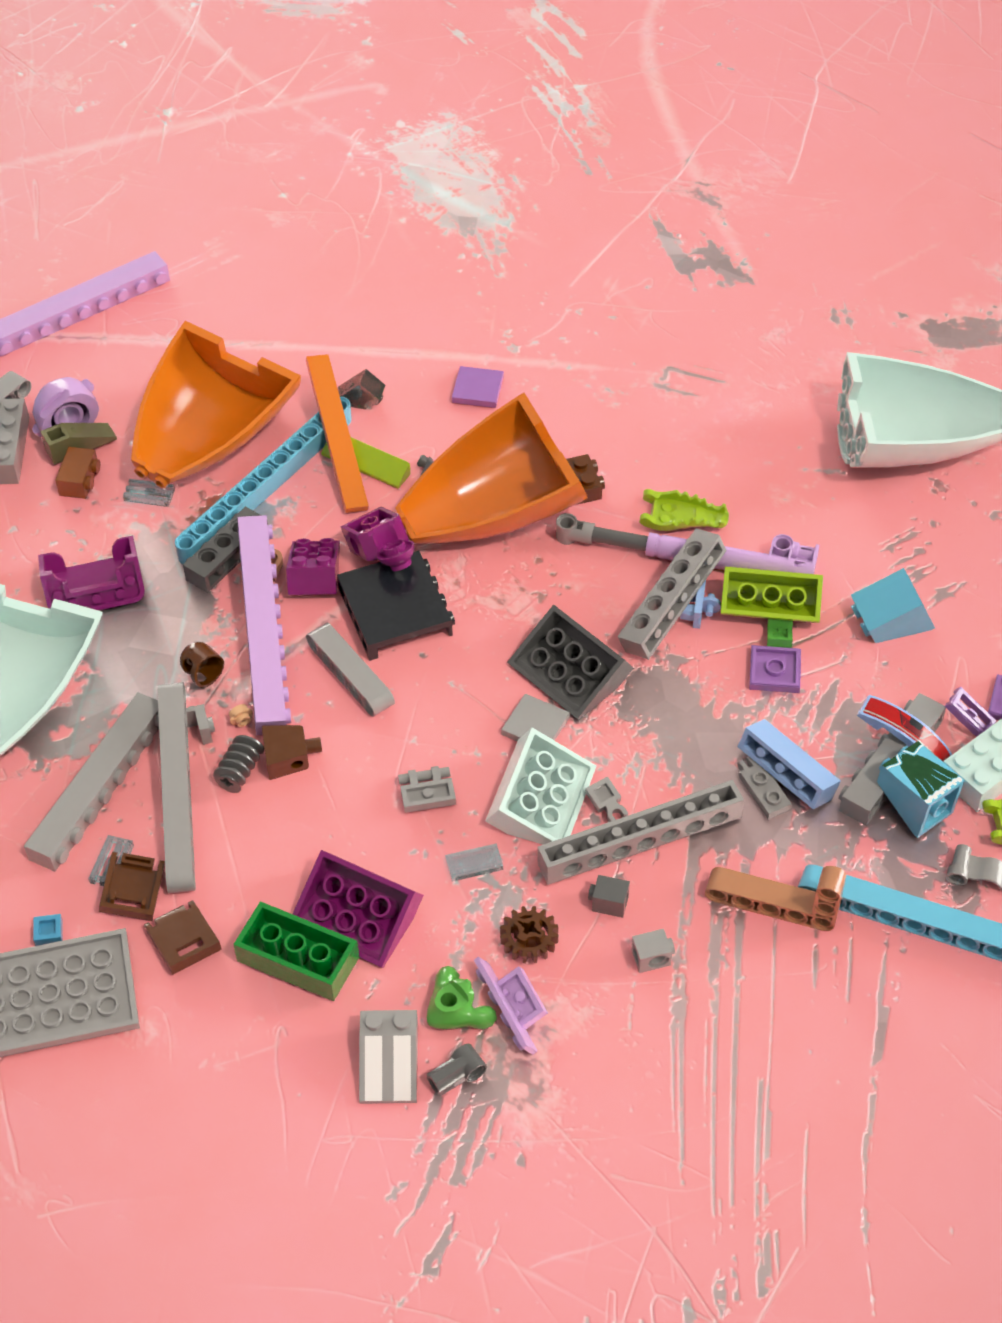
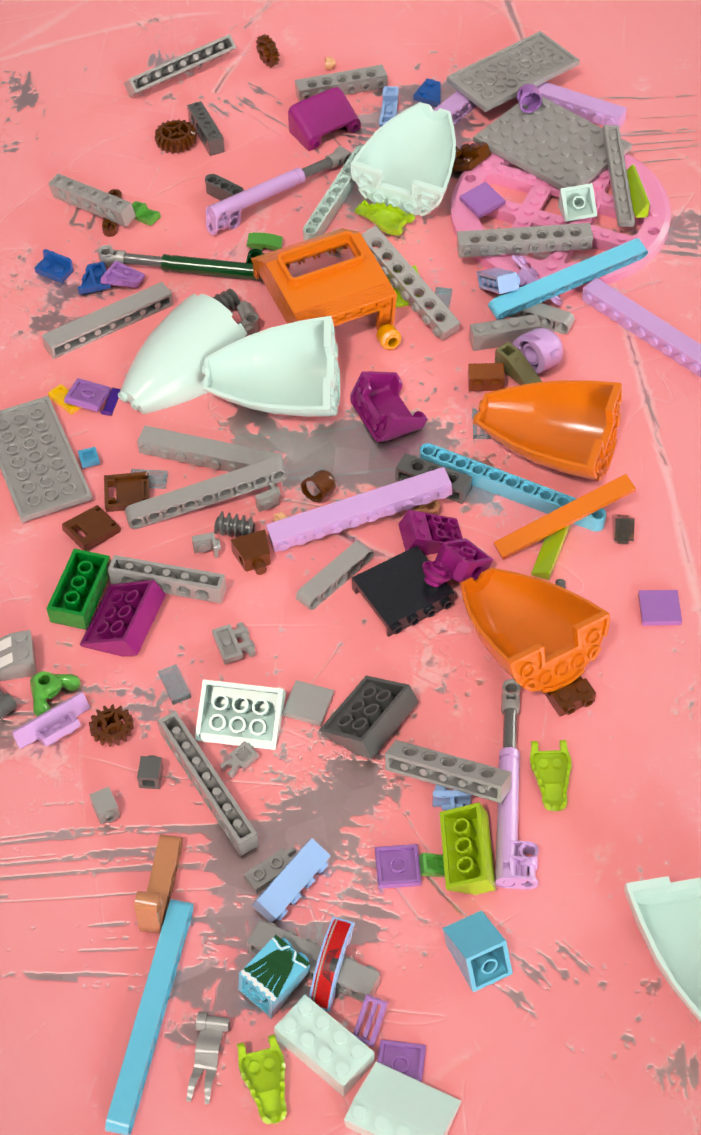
camera: 80 degrees right, 0 degrees up
none -> light grey brick [108,555,227,604]
none -> light grey bracket [191,532,221,558]

